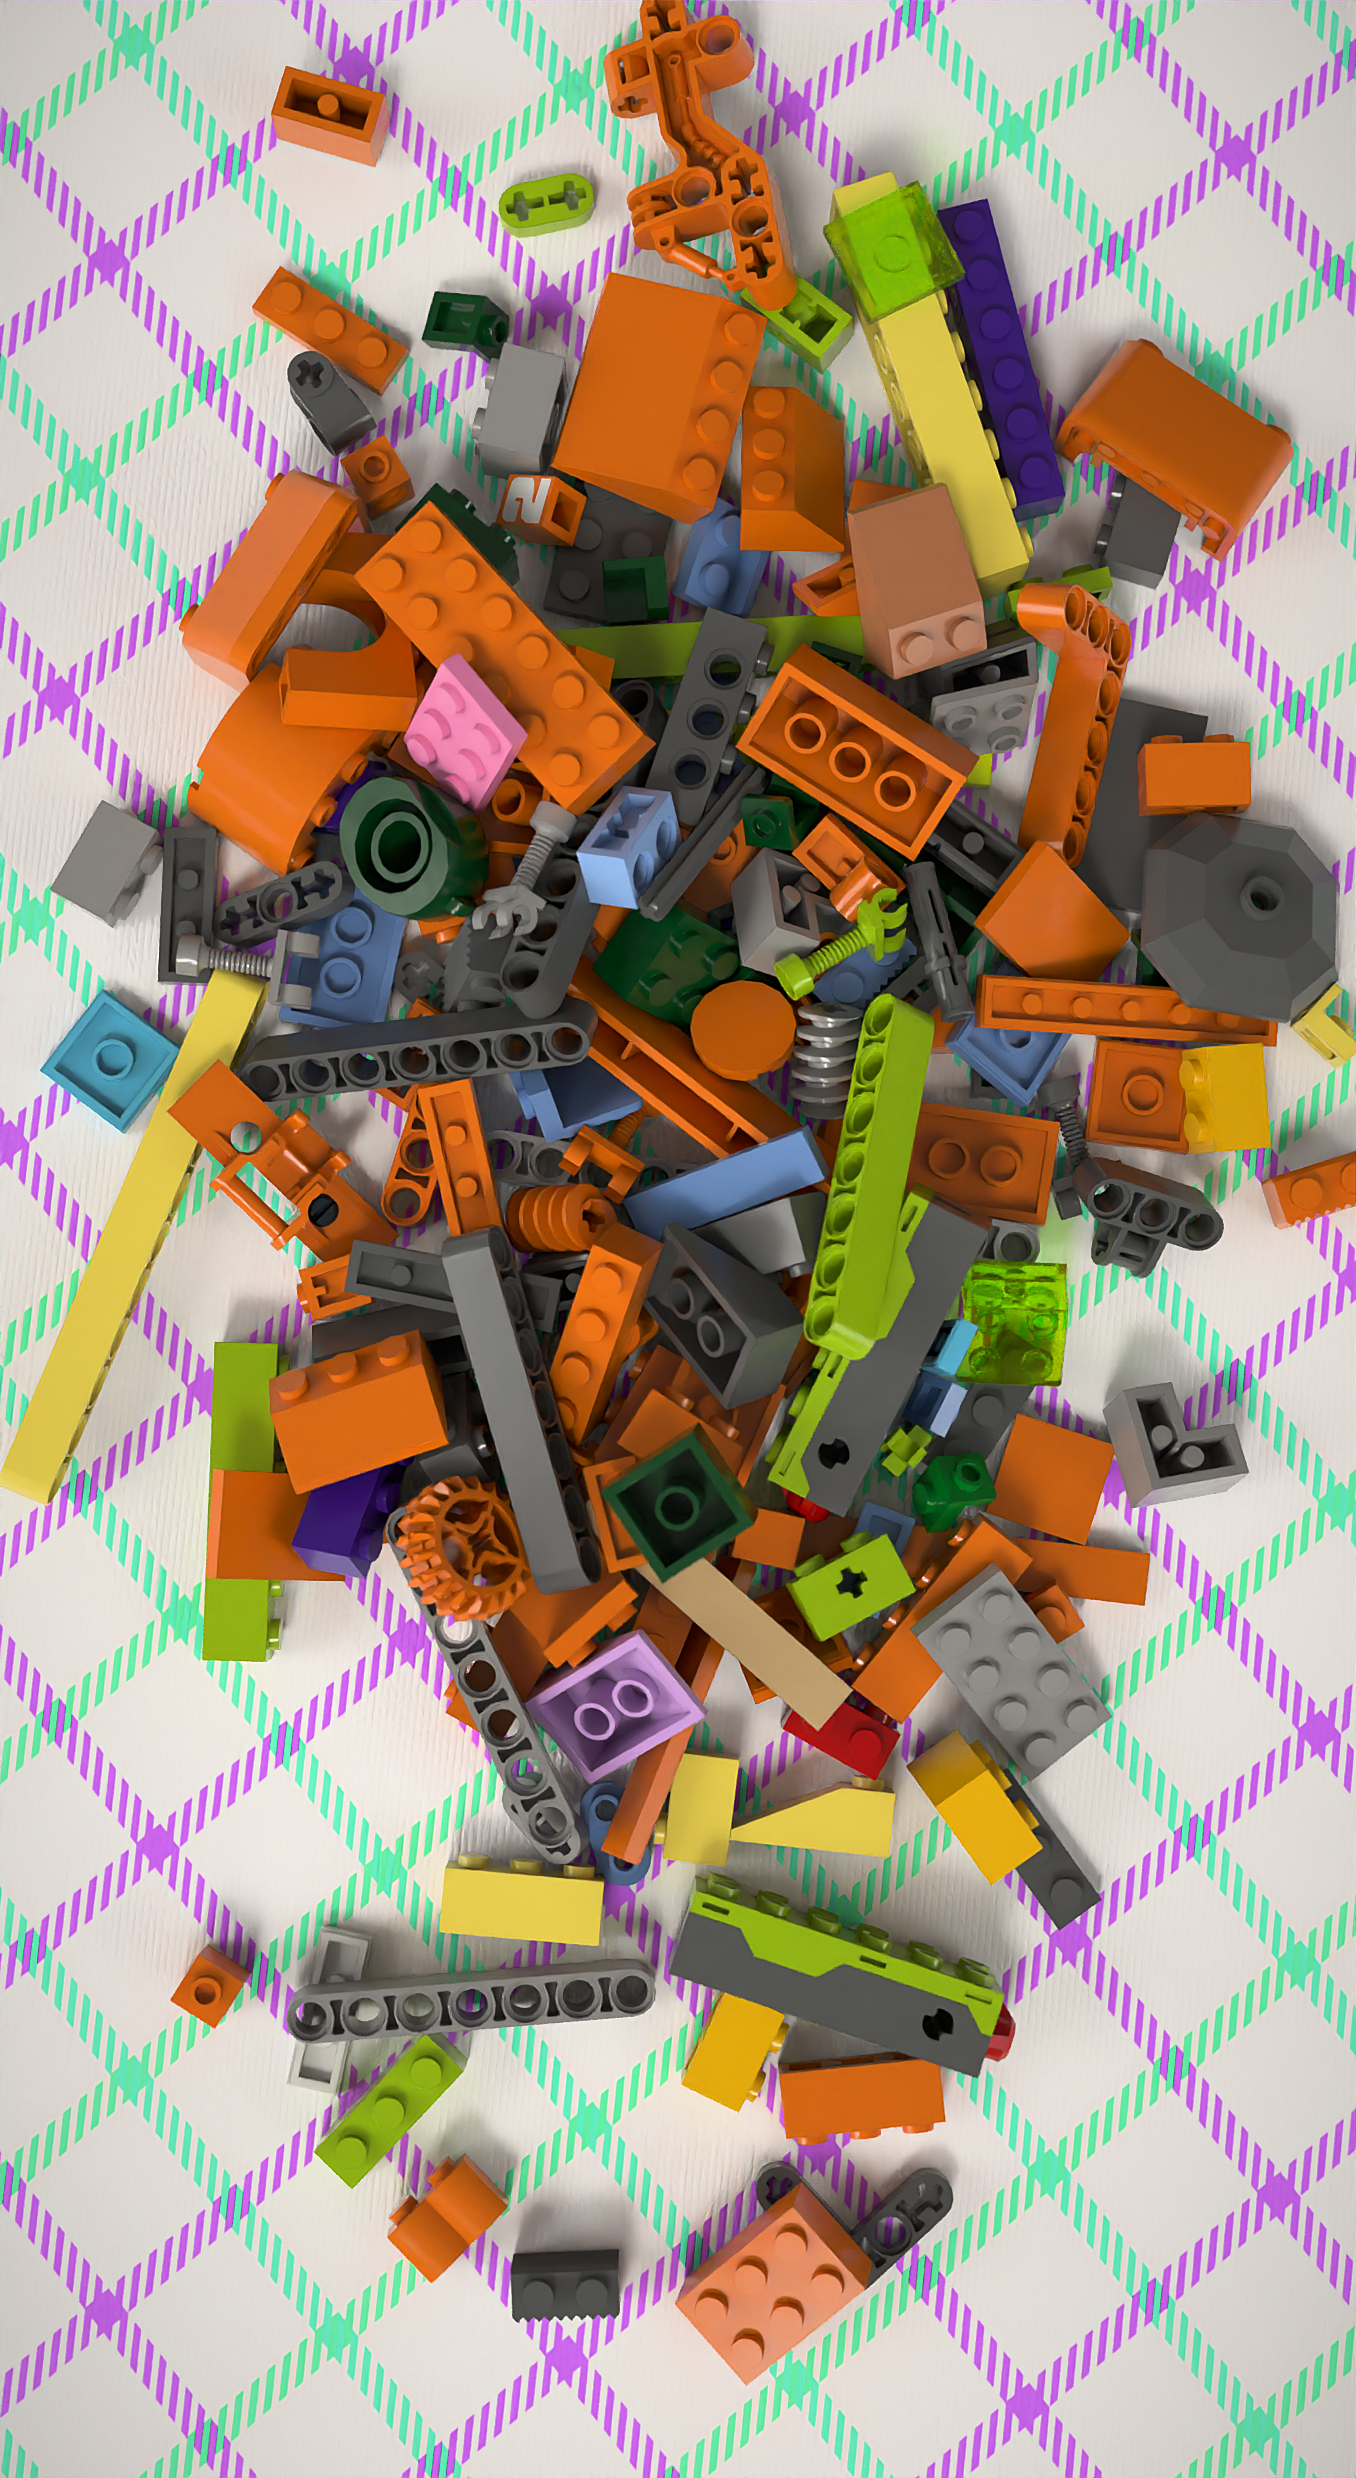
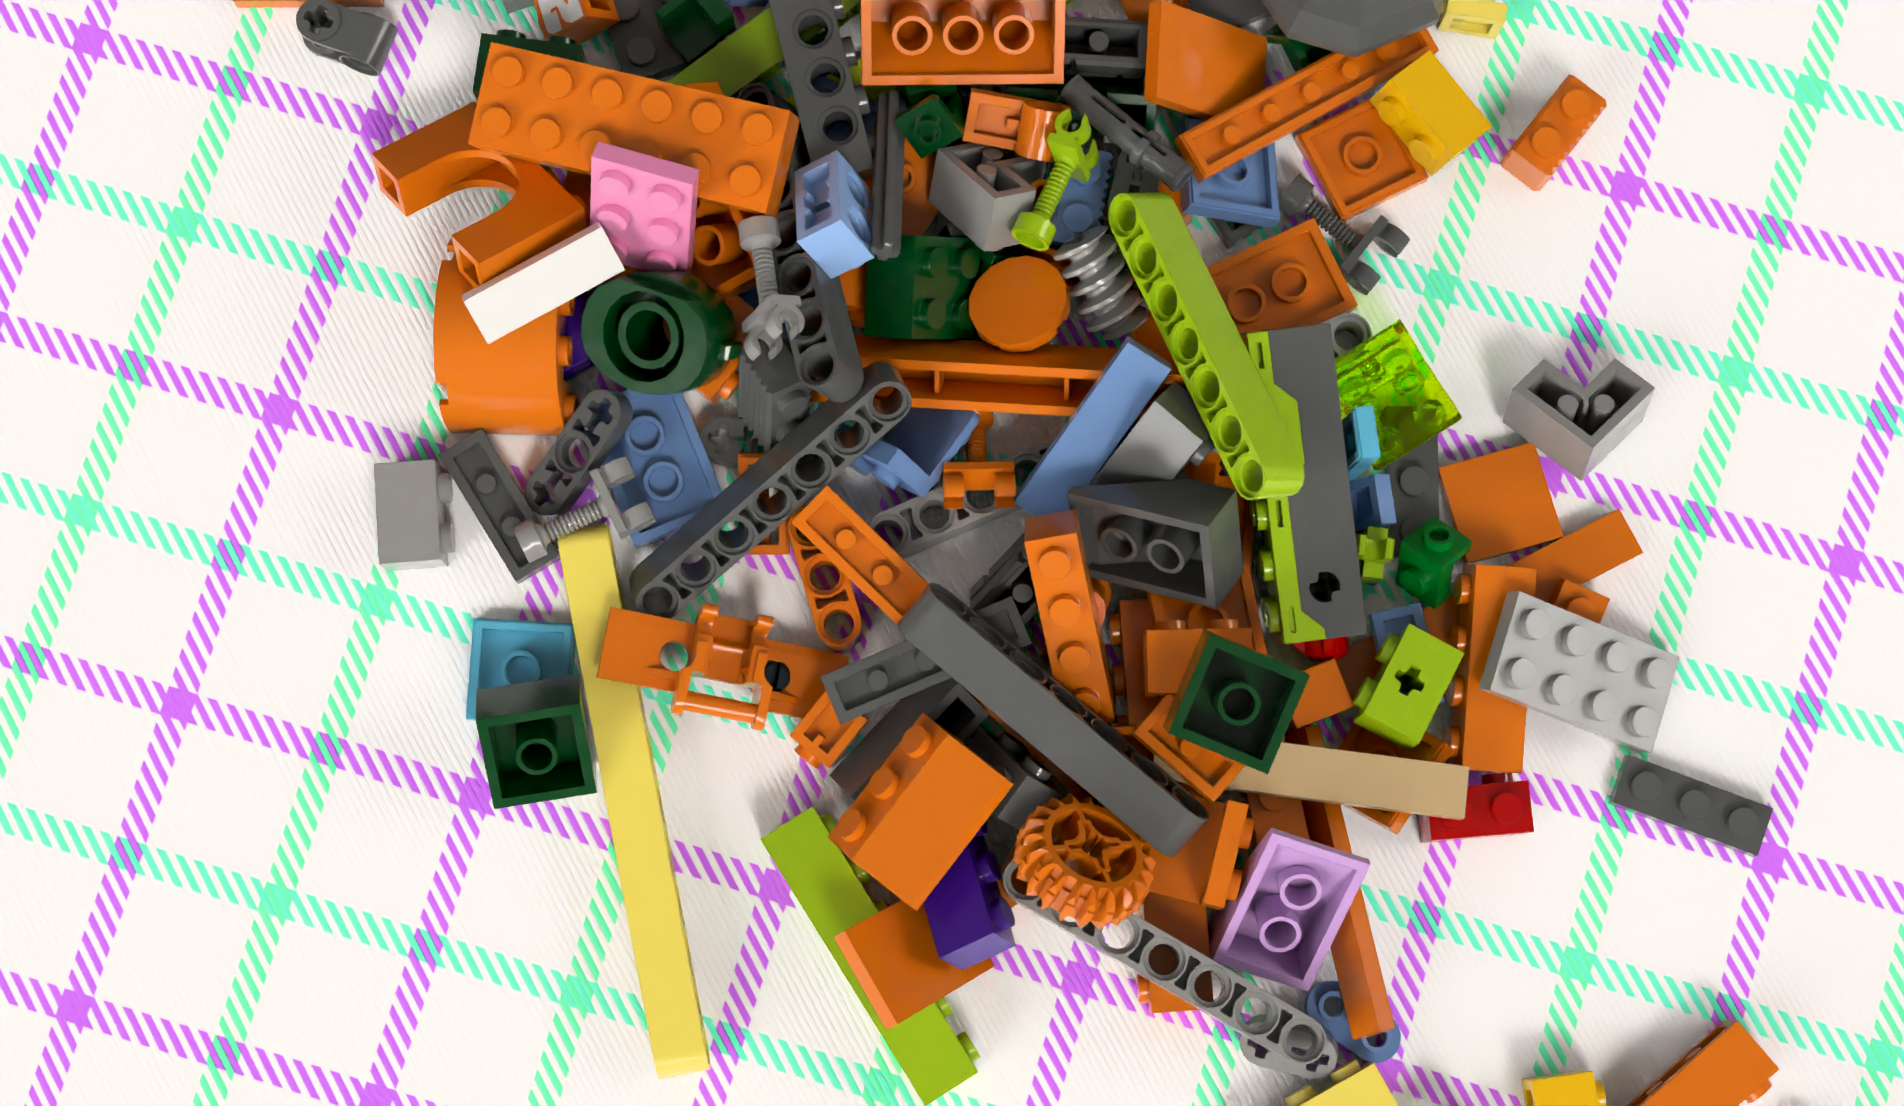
camera: 35 degrees left, 5 degrees down
orange windscreen [179,469,373,693] -> none
orange brick [340,434,415,522] -> none
orange piece [505,1184,618,1253] -> none
light yellow brick [654,1748,739,1867] -> none
piece [668,1872,1016,2079] -> none
light yellow slope [730,1775,896,1858] -> none
yellow brick [906,1729,1043,1886] -> none
dark grey piece [1072,1157,1224,1279] -> none
none -> white tile [461,221,625,344]
none -> dark green brick [475,674,597,809]

